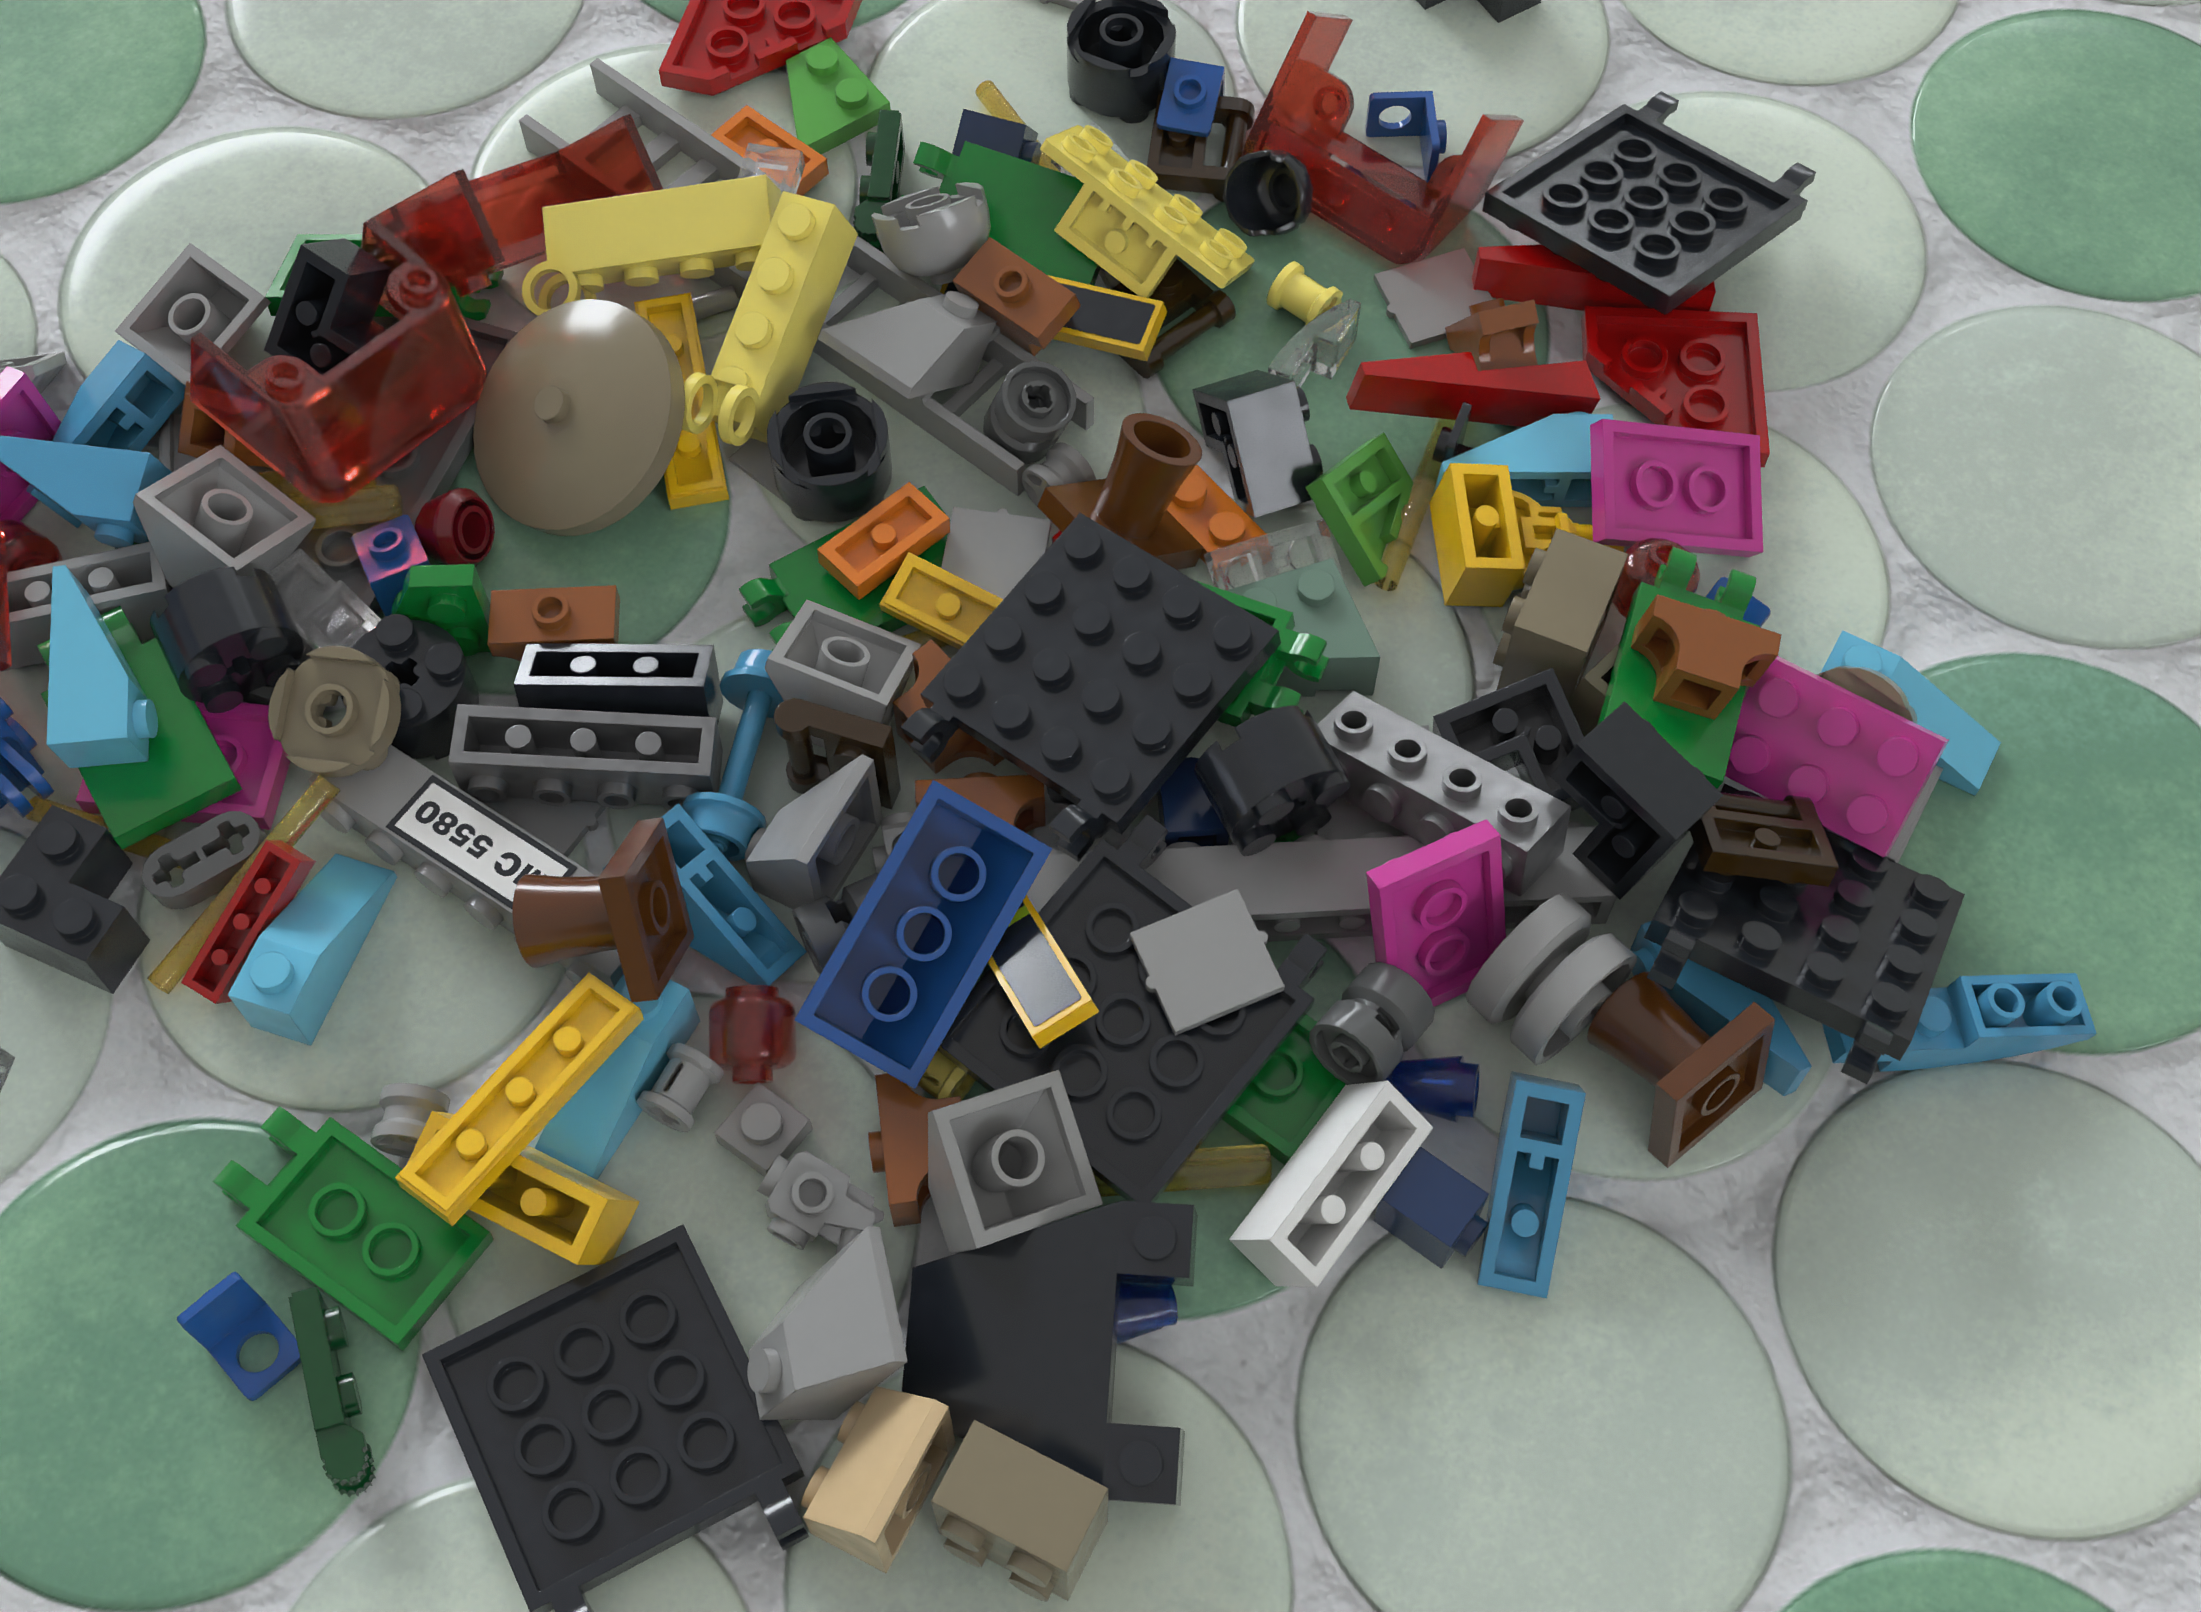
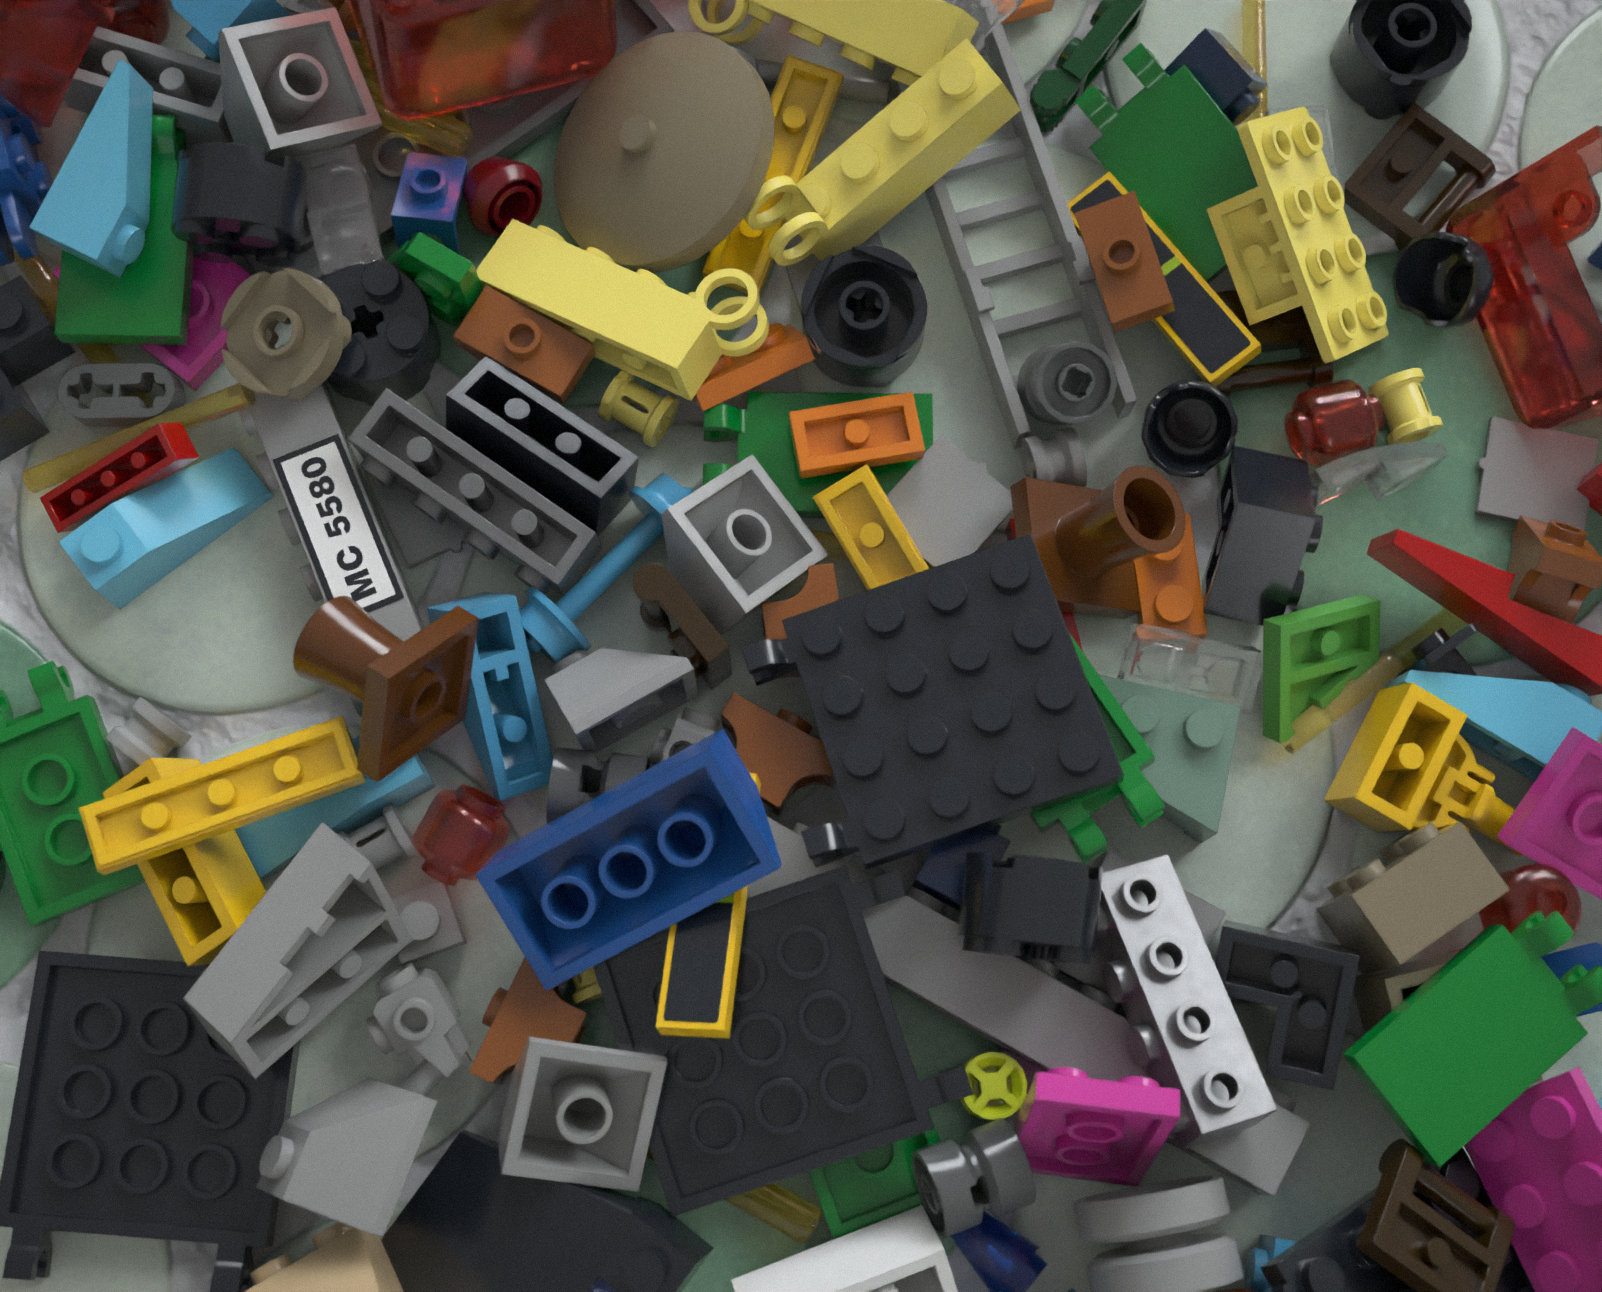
camera: 30 degrees right, 15 degrees up
light grey slope [818,291,997,399] -> none
light grey cylinder [871,182,991,285] -> none
light grey piece [1130,889,1285,1036] -> none
blue bracket [1156,57,1225,137] -> none
black brick [1550,701,1723,900] -> none
dark orange brick [1631,594,1782,720] -> none
none -> light grey wedge [184,822,412,1079]
none -> light yellow hinge [476,219,769,401]
none -> light yellow bush [597,370,680,447]
none -> orange plate [692,323,815,411]
none -> neon yellow wheel [959,1052,1027,1120]
none -> black hair [1141,379,1238,478]
none -> clear red head [1284,379,1384,468]

